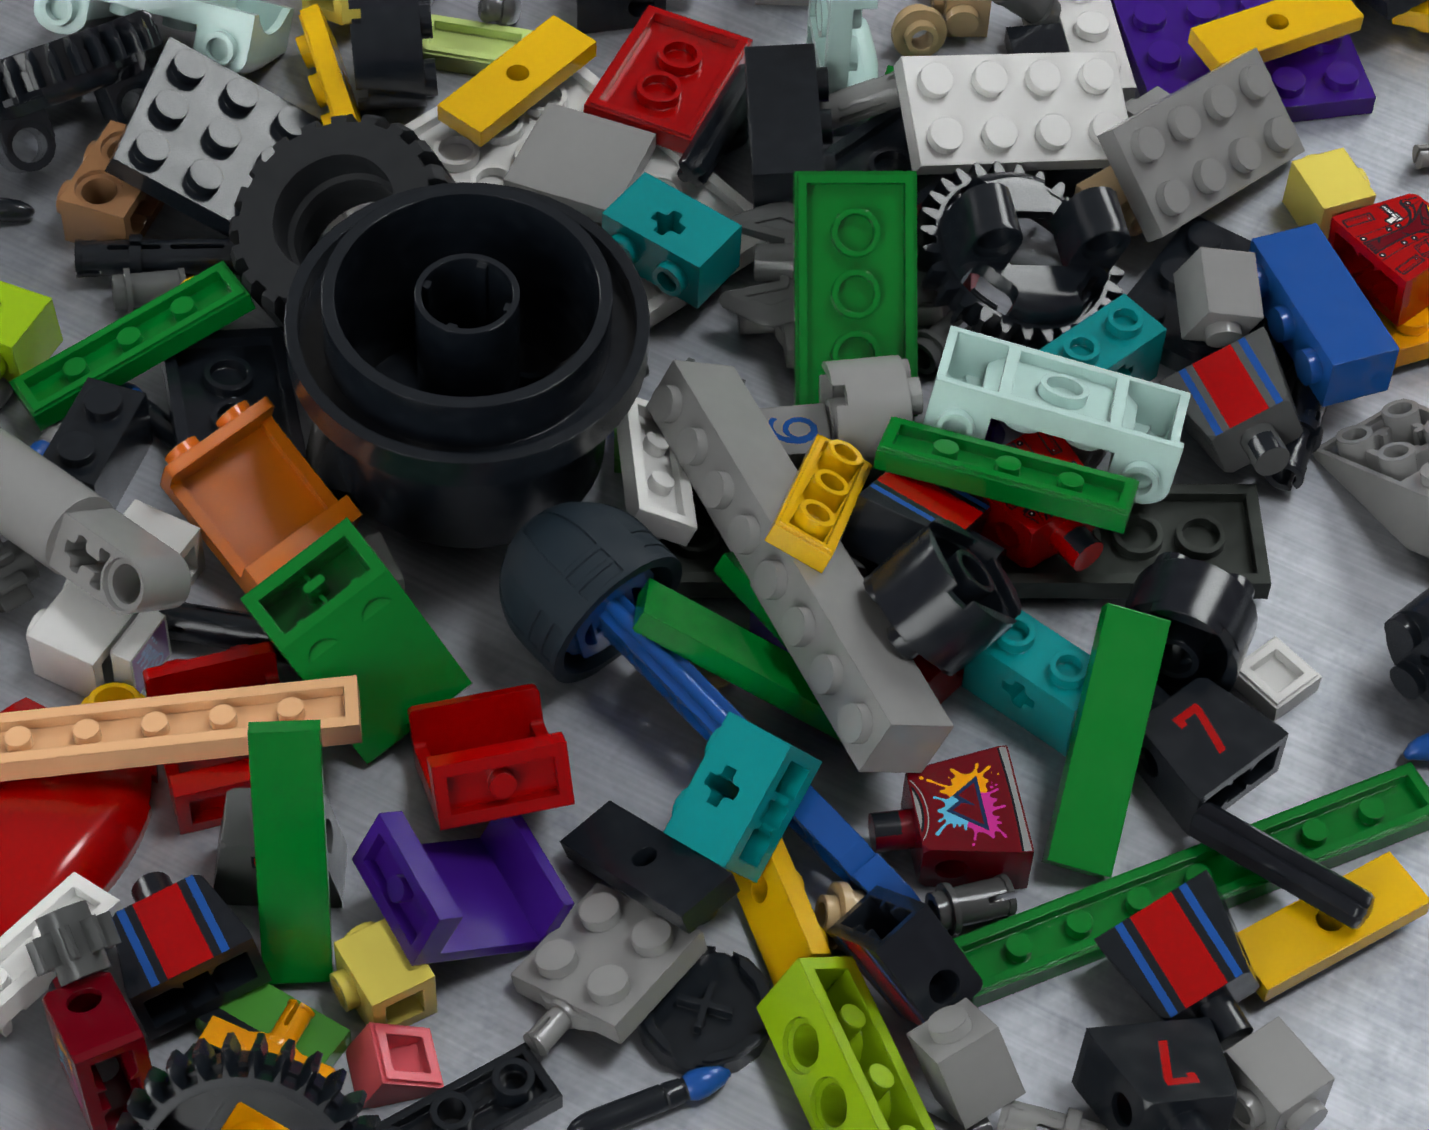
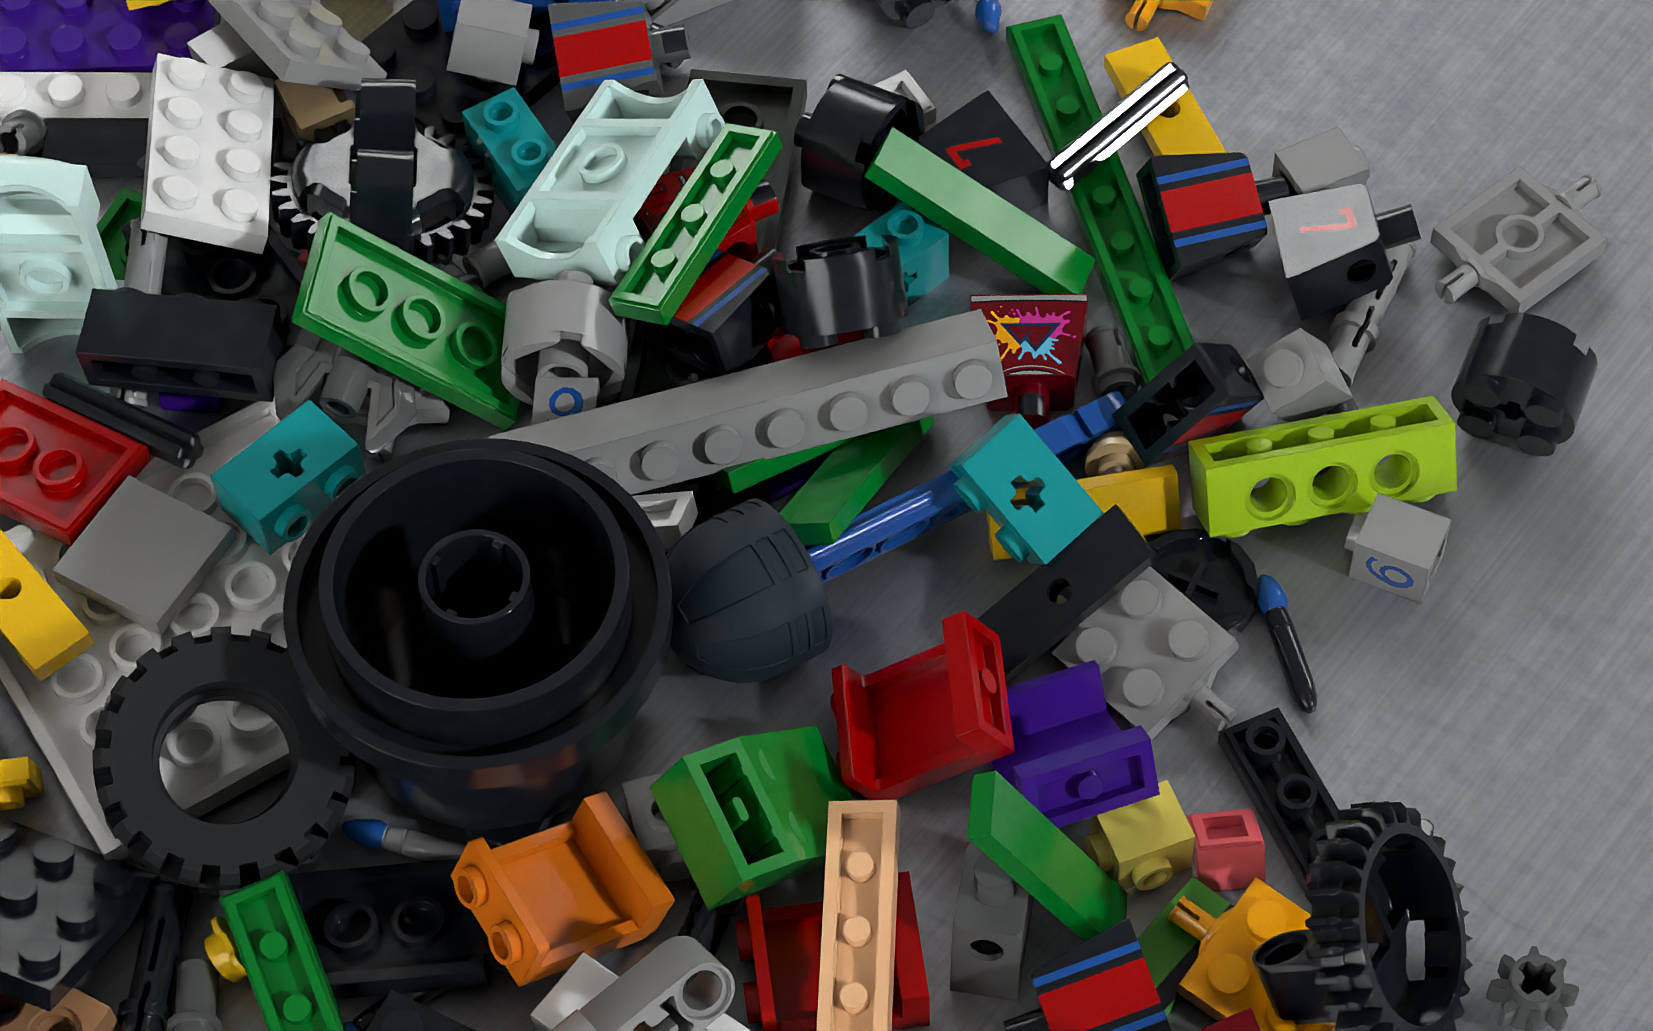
camera: 75 degrees left, 5 degrees up
yellow tile [764,434,873,573] -> none

